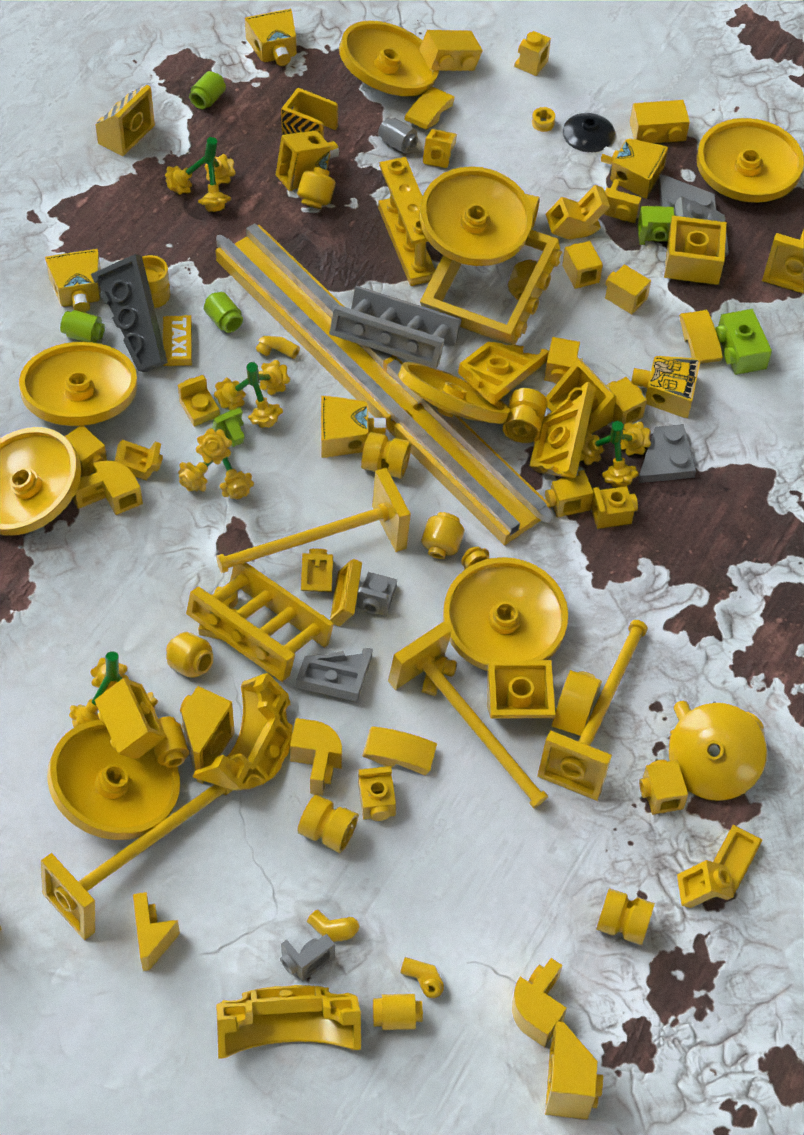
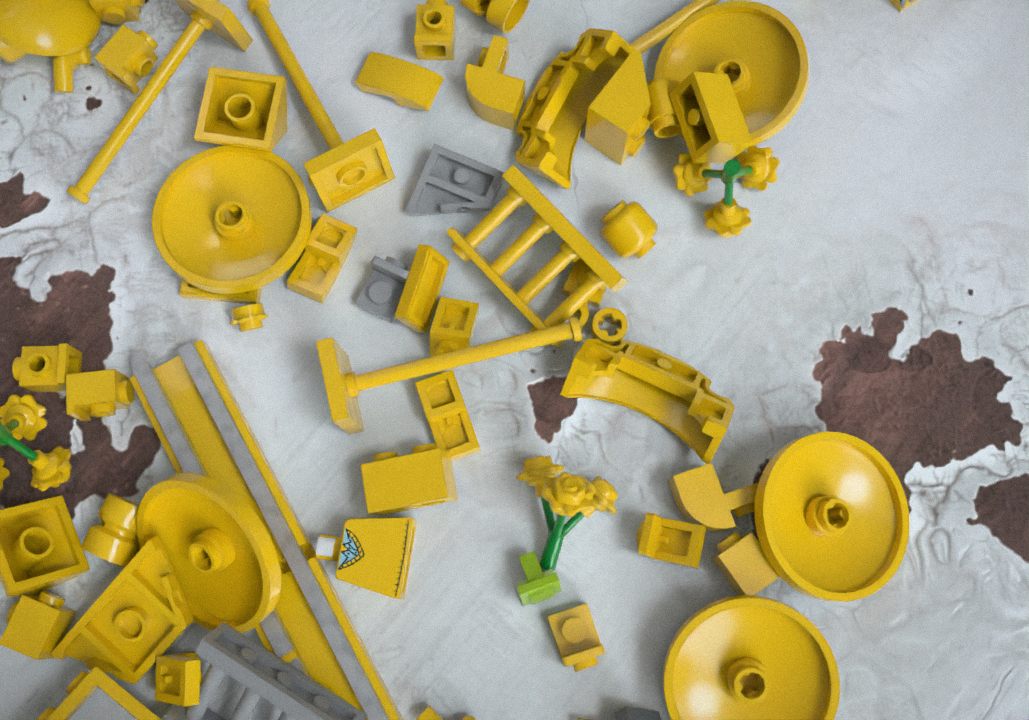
camera: 165 degrees left, 20 degrees up
yellow plant [214,360,290,428] -> none
yellow wheel [361,432,412,479] -> none
yellow head [421,512,465,559] -> none
yellow wing [529,382,596,478] -> none
yellow brick [552,670,602,736] -> none
none -> yellow brick [94,24,159,95]
none -> yellow bracket [155,652,203,707]
none -> yellow slope [287,214,357,304]
none -> yellow brick [361,443,458,516]
none -> yellow slope [415,369,481,461]
none -> yellow windscreen [560,338,735,464]
none -> yellow bush [591,308,628,346]

